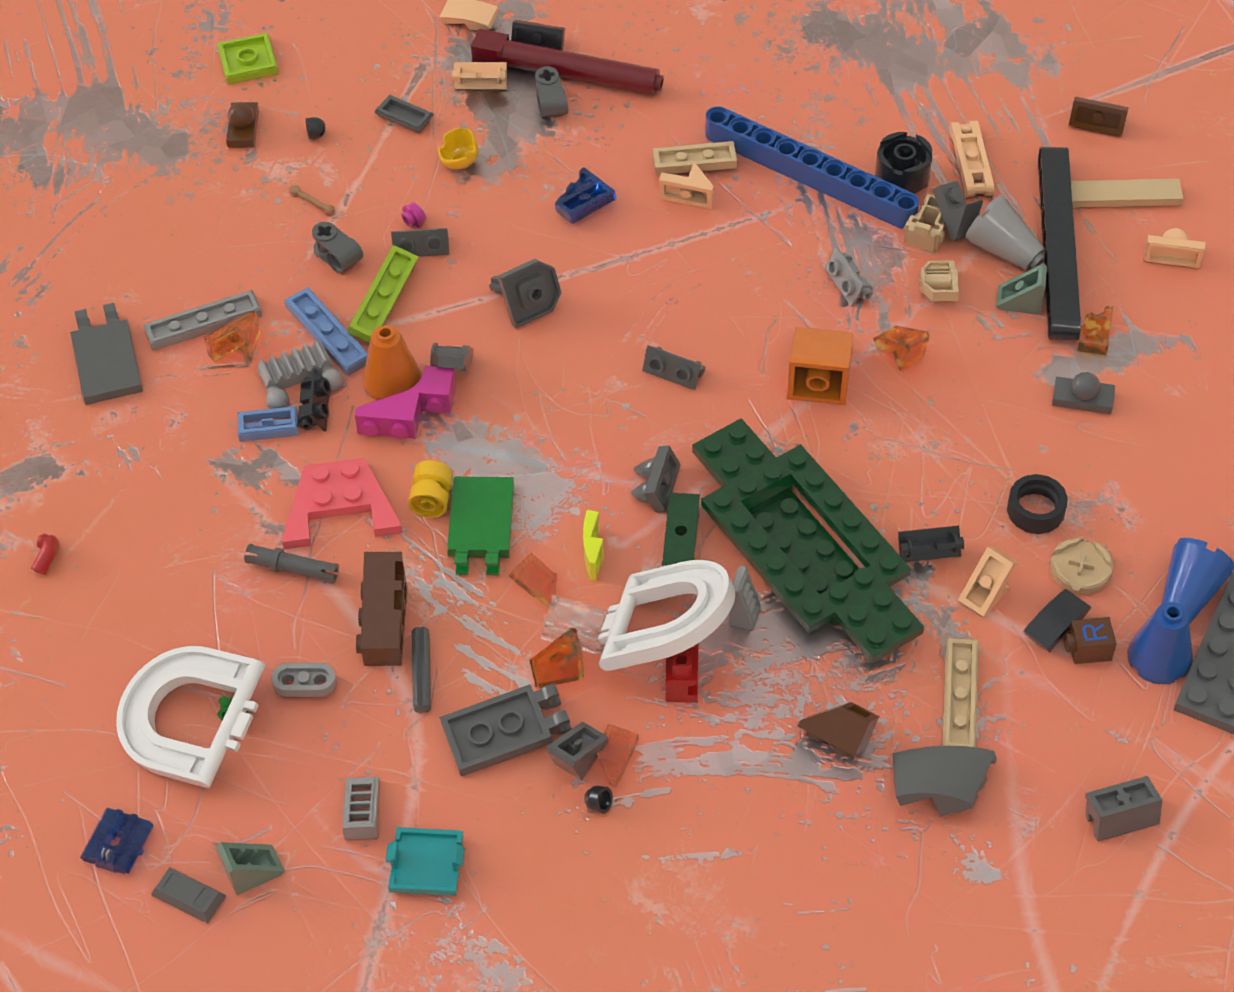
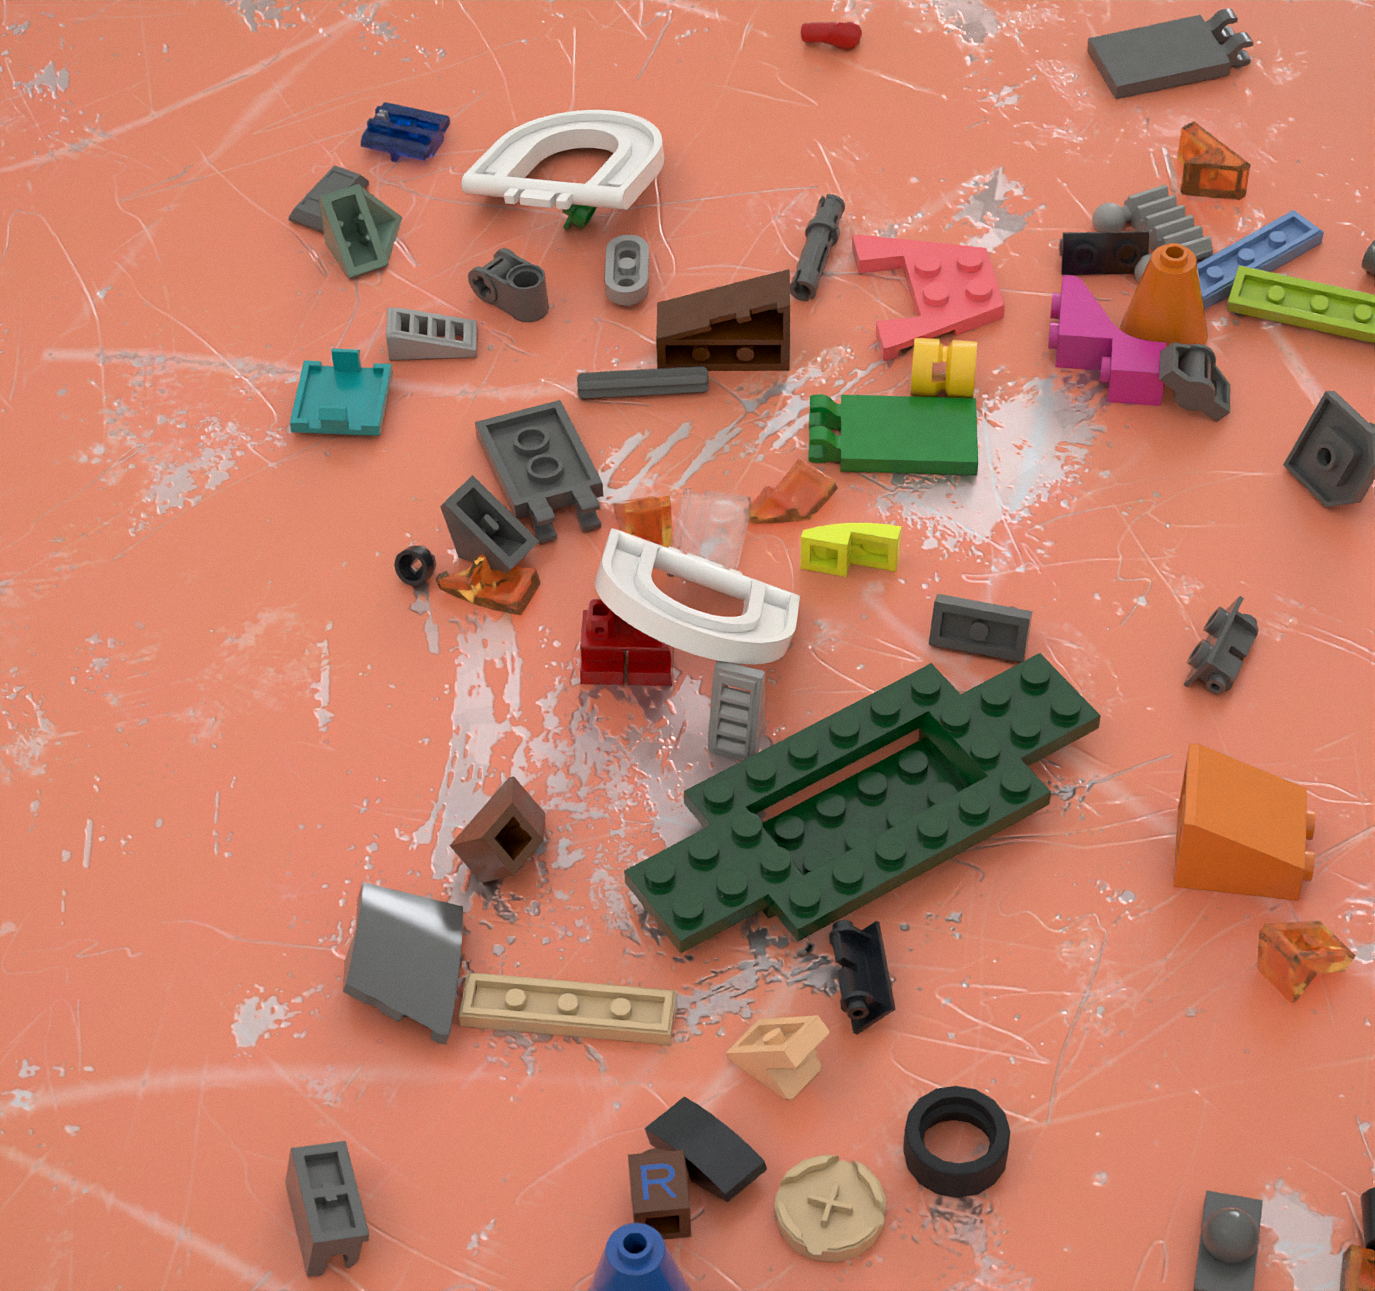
camera: 90 degrees right, 5 degrees down
light grey tile [143,290,262,351] -> none
medium blue tile [237,406,299,442] -> none
dark green tile [662,492,700,567] -> none
none -> dark grey piece [468,248,549,322]

